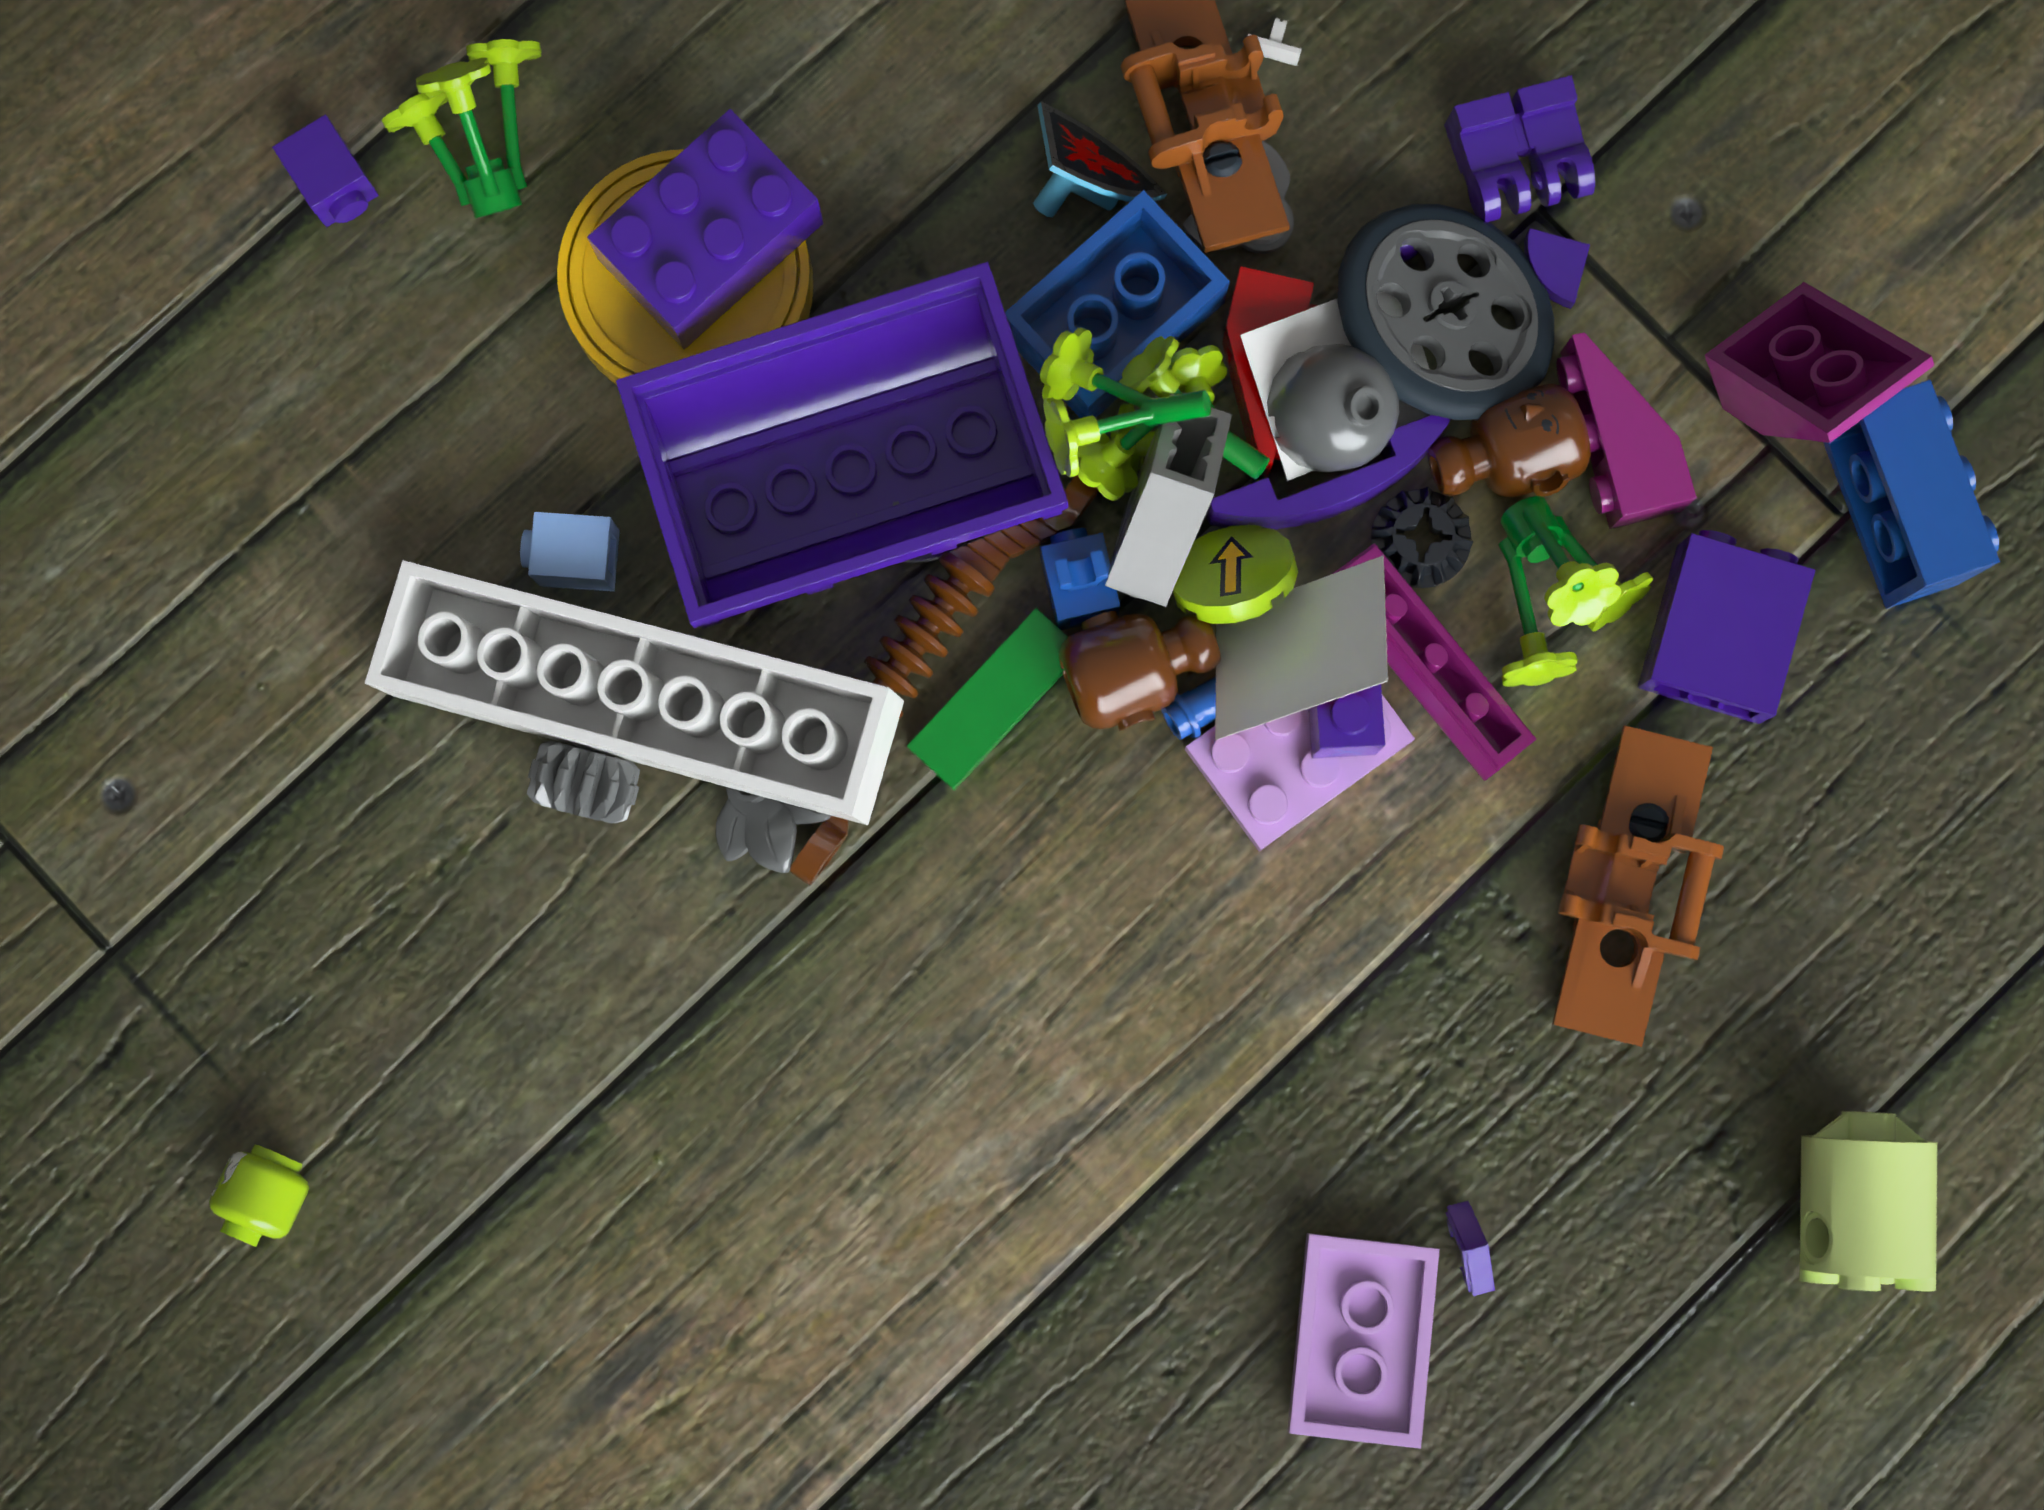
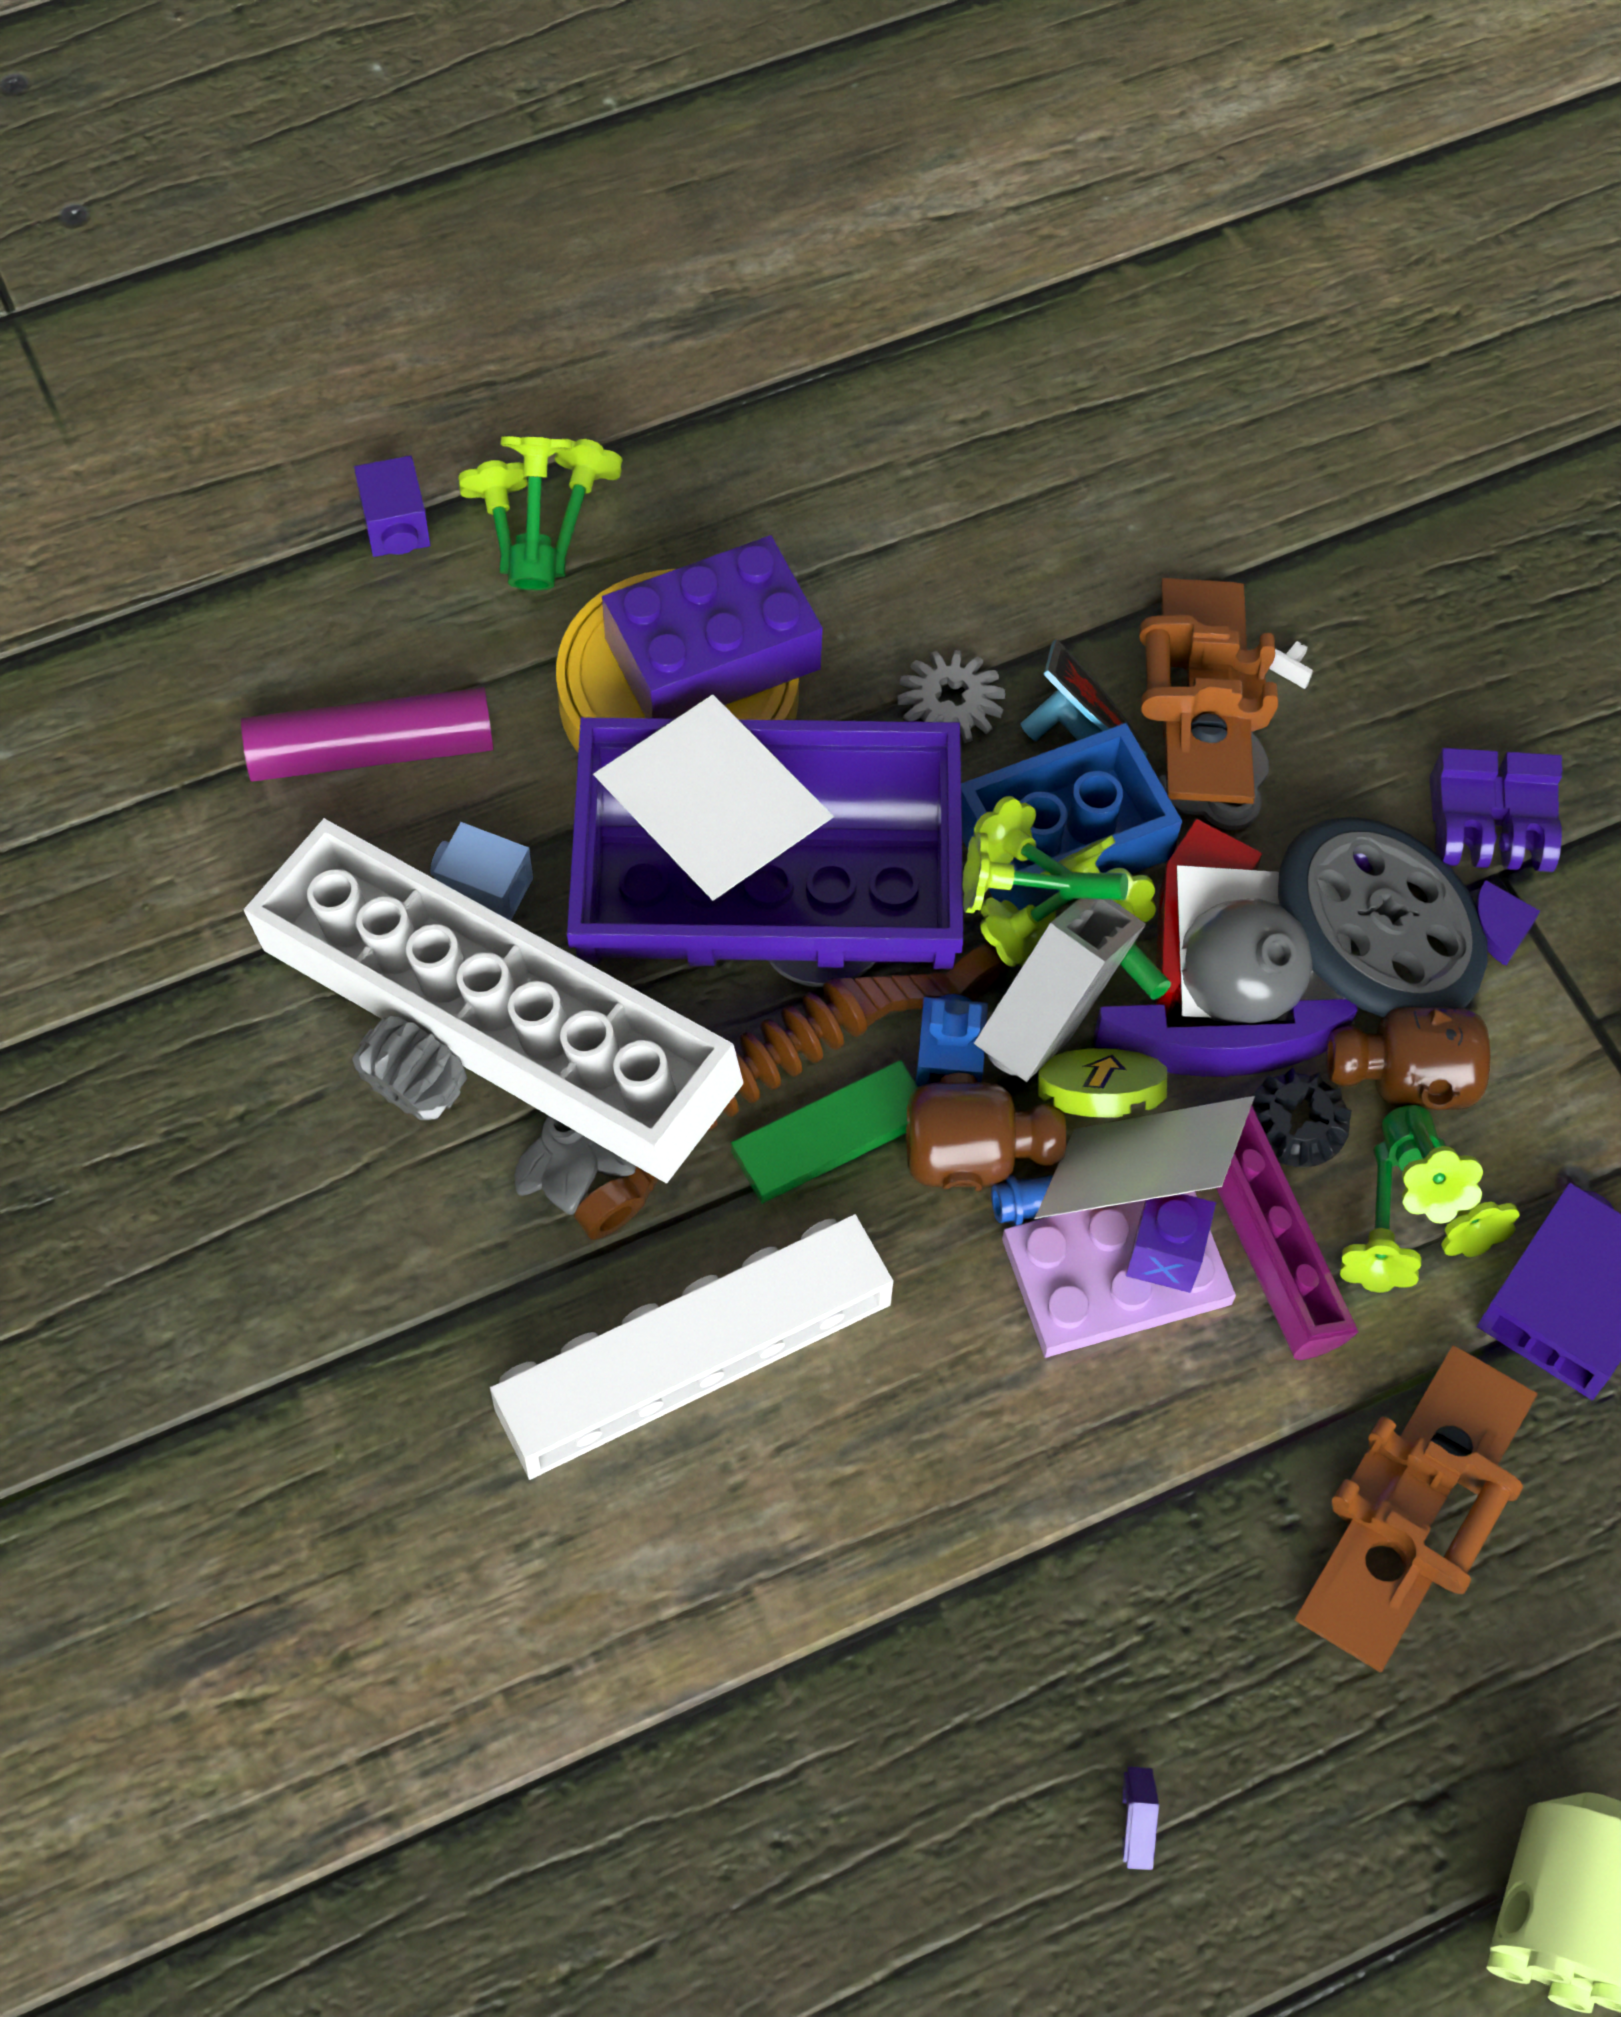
camera: 15 degrees right, 20 degrees down
lavender plate [1287,1233,1439,1449] -> none
magenta slope [1556,332,1697,529] -> none
none -> magenta brick [241,687,494,782]
none -> white brick [490,1214,893,1480]
none -> white sticker [593,695,834,900]
none -> light grey gear [897,650,1005,743]

